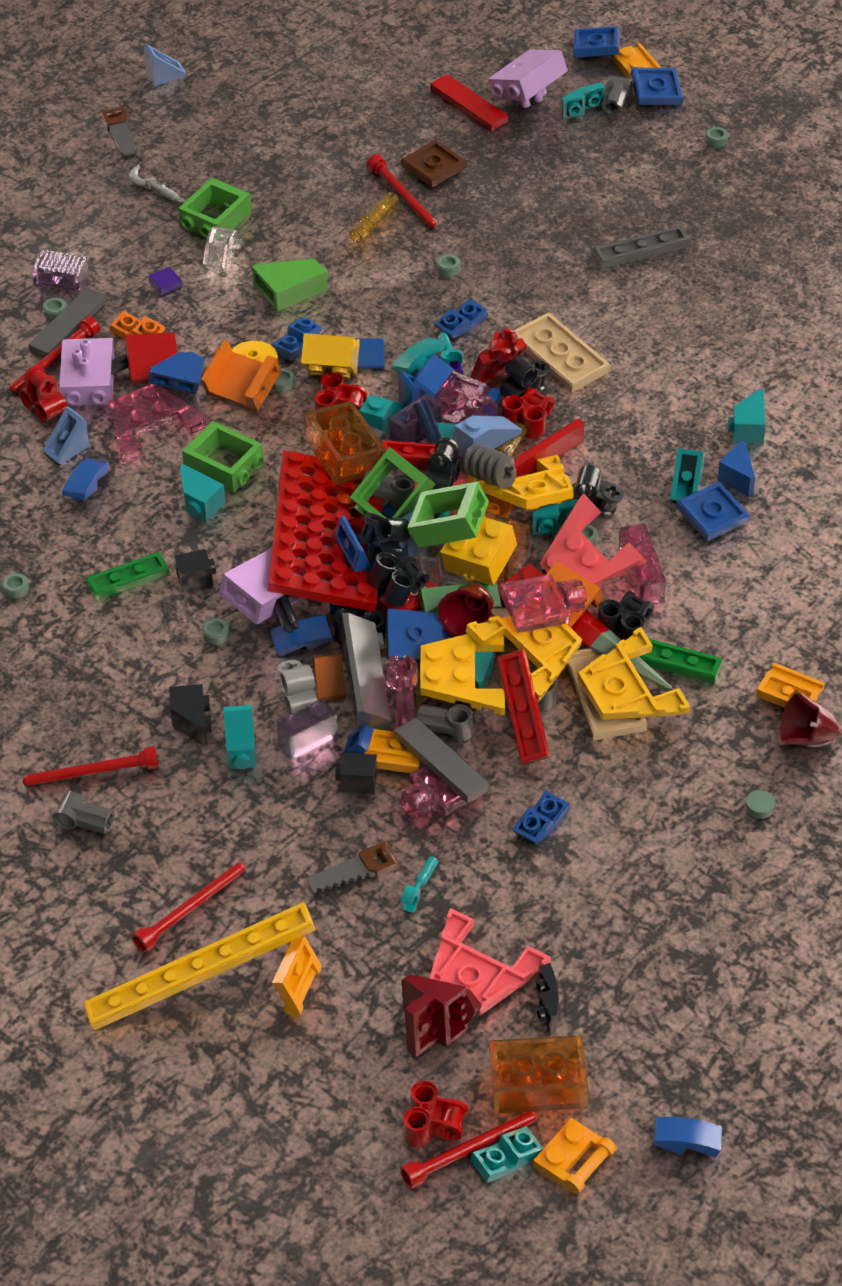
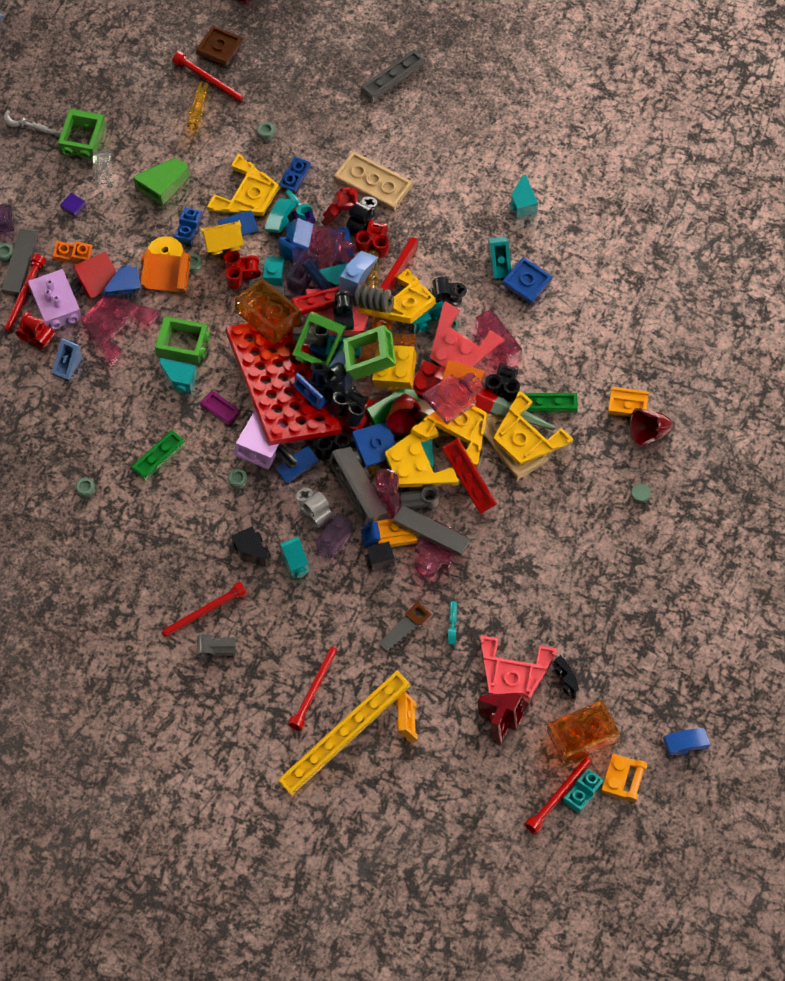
camera: 20 degrees left, 15 degrees up
blue slope [62,459,109,500] -> none
black brick [174,549,216,592] -> none
orange slope [312,653,346,701] -> none
red piece [403,1081,469,1148] -> none
blue slope [512,791,571,845] -> none
blue slope [718,441,755,496] -> none
none -> magenta tile [200,390,241,426]
none -> yellow wing [207,153,279,216]

